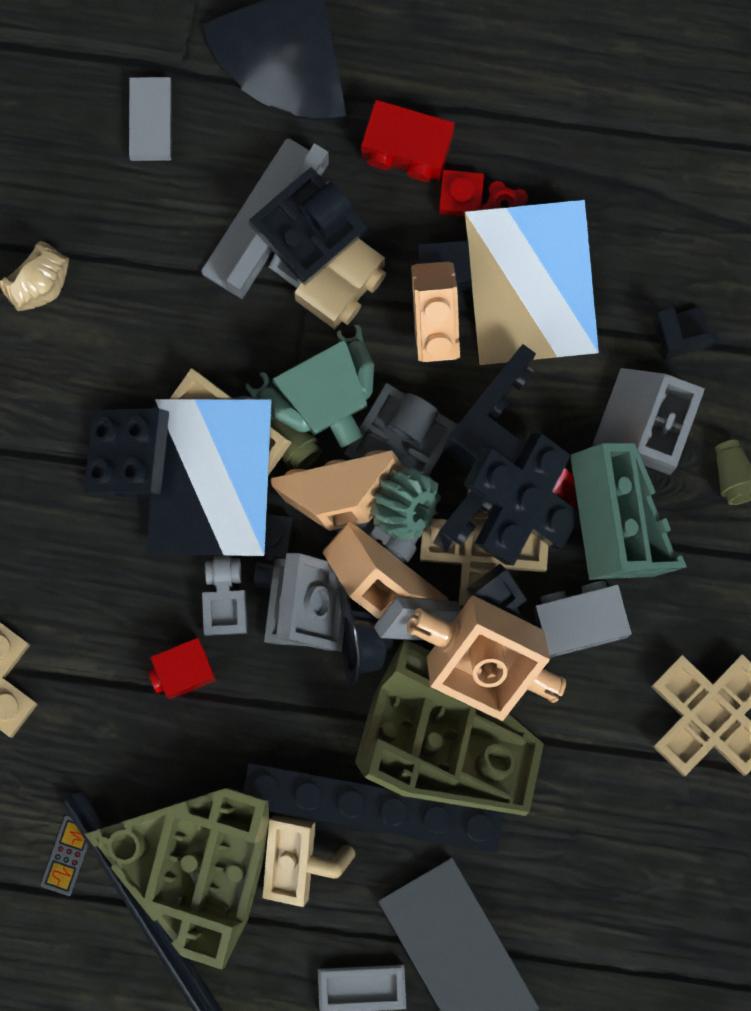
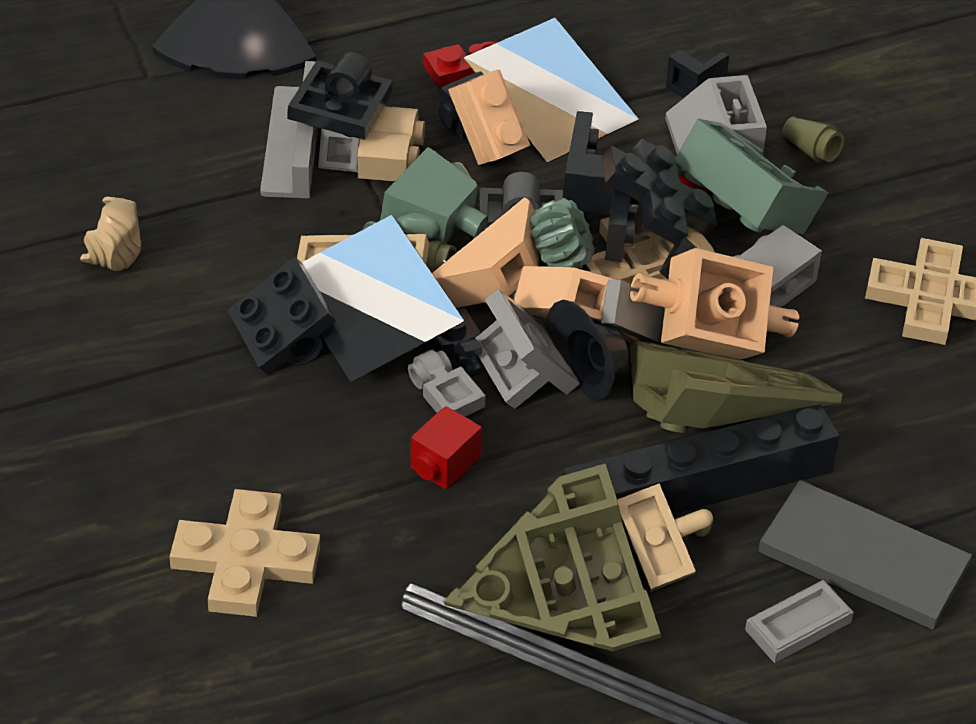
camera: 30 degrees left, 35 degrees down
sticker [41,815,88,896] -> none
light grey tile [129,77,172,161] -> none
red brick [361,100,455,182] -> none

